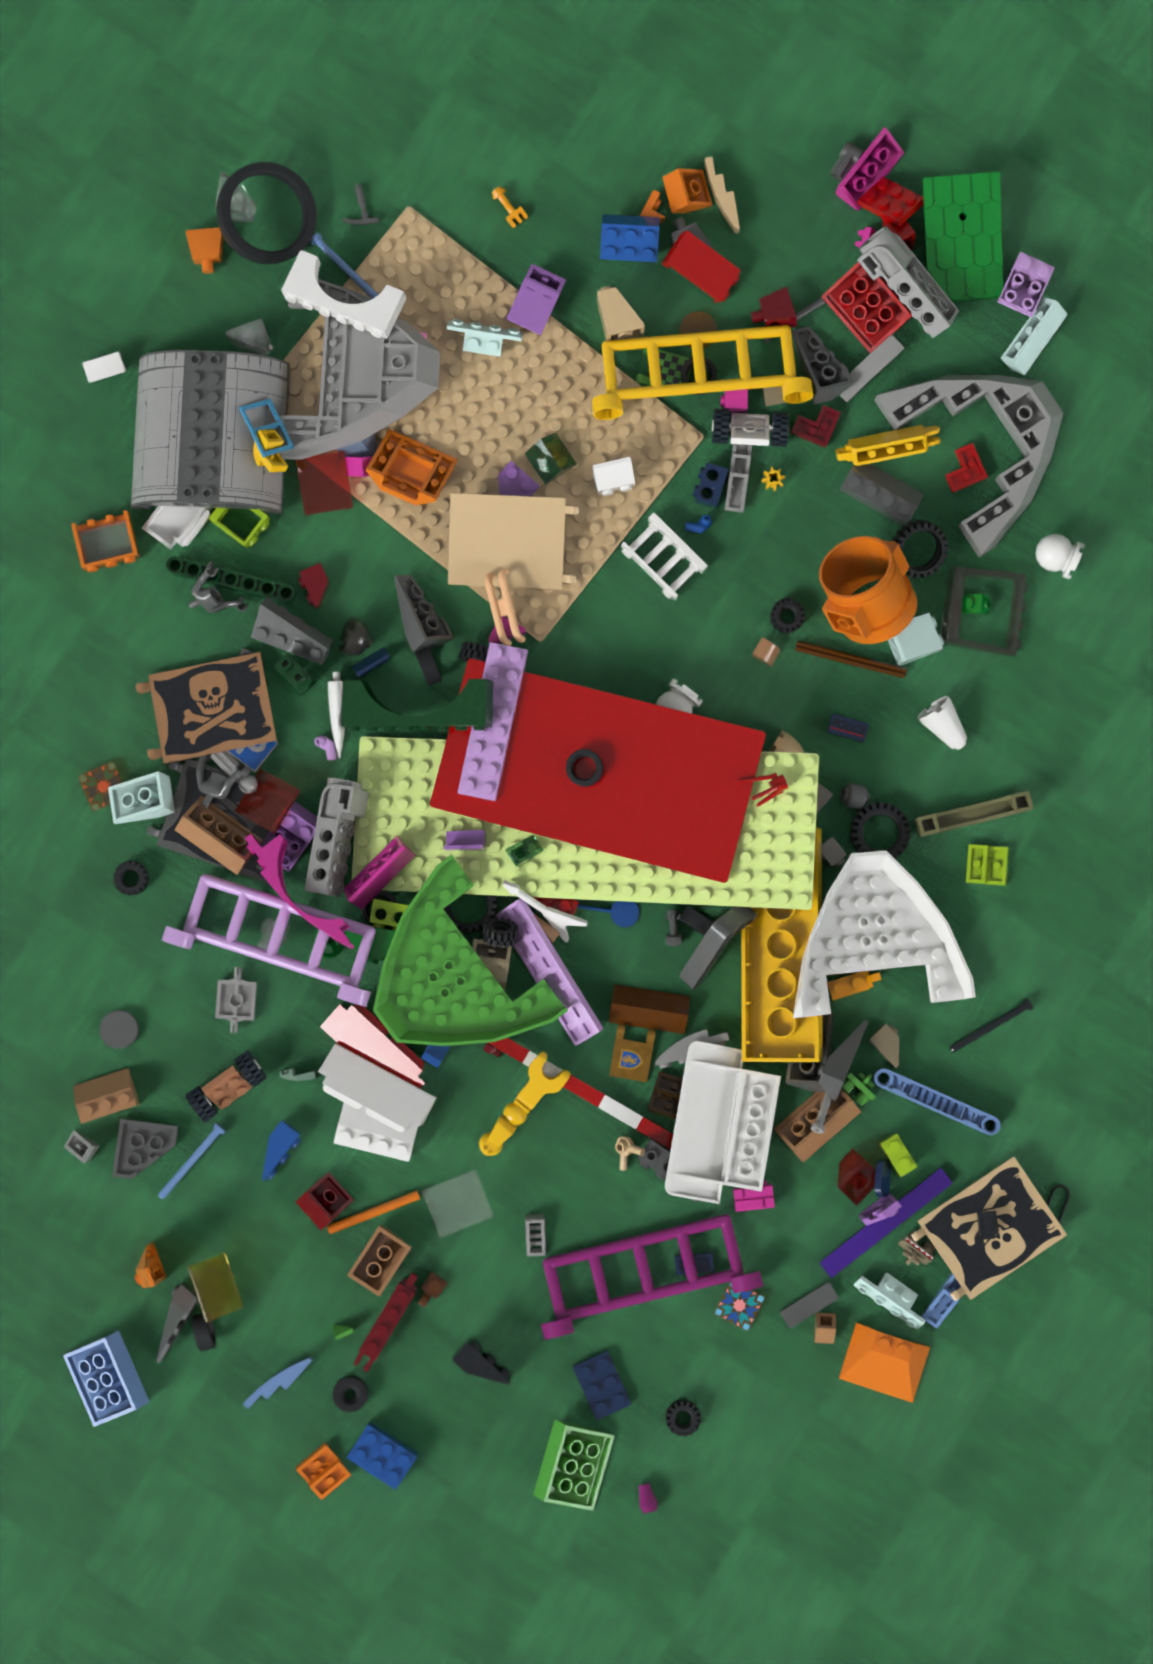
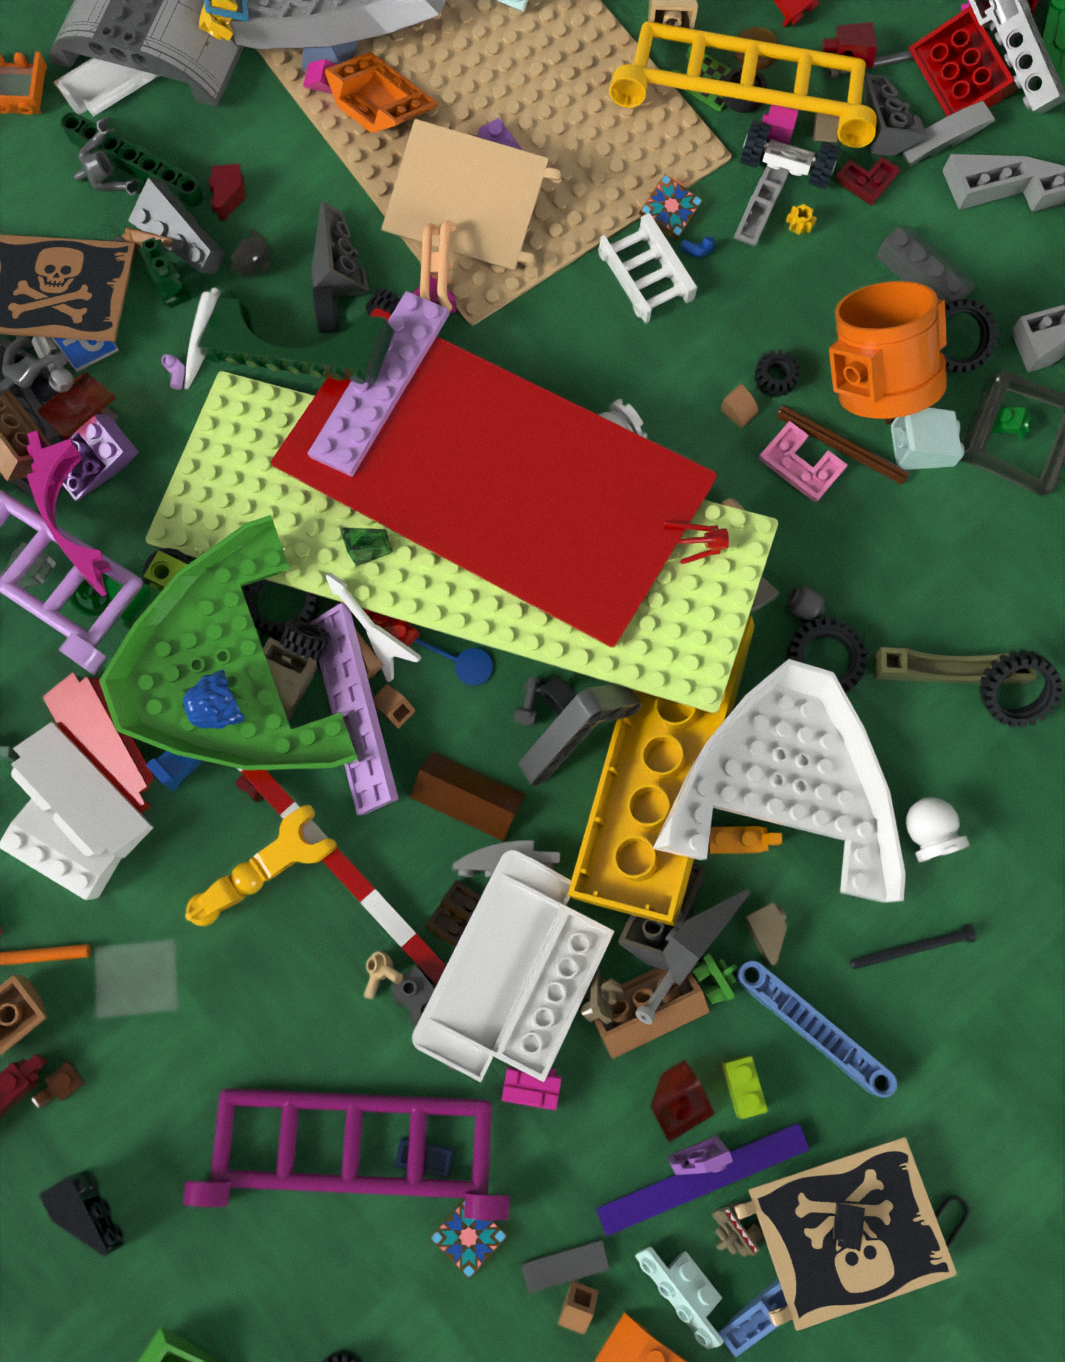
camera: 15 degrees right, 10 degrees down
lime window [208,508,270,549] -> none
clear red piece [296,451,353,516] -> none
light grey brick [304,778,369,898] -> none
dark pink slope [344,835,416,909] -> none
dark blue slope [352,647,391,678] -> none
medium lavender panel [444,830,486,851] -> none
clear green slope [525,433,577,485] -> none
light grey slope [525,1214,546,1257] -> none
black tyre [566,749,604,787] -> none
dark blue plate [572,1350,632,1421] -> none
white slope [592,457,635,496] -> none
pearl gold flag [609,1024,656,1082] -> none
dark blue brick [692,463,728,509] -> none
light grey brick [822,837,847,868] -> none
dark blue tile [827,714,869,743] -> none
yellow hinge [835,425,941,466] -> none
dark blue tile [874,1159,892,1197] -> none
white cone [917,696,967,750] -> none
red plate [945,443,988,493] -> none
lime slope [966,844,1009,886] -> none
none -> medium nougat bar [122,227,173,249]
none -> blue hair [183,669,245,729]
none -> medium nougat brick [373,684,416,729]
none -> dark tan hips [581,968,624,1024]
none -> tile [639,174,703,240]
none -> bright pink plate [758,421,847,503]
none -> white tile [905,797,970,863]
none -> black tyre [979,650,1063,728]

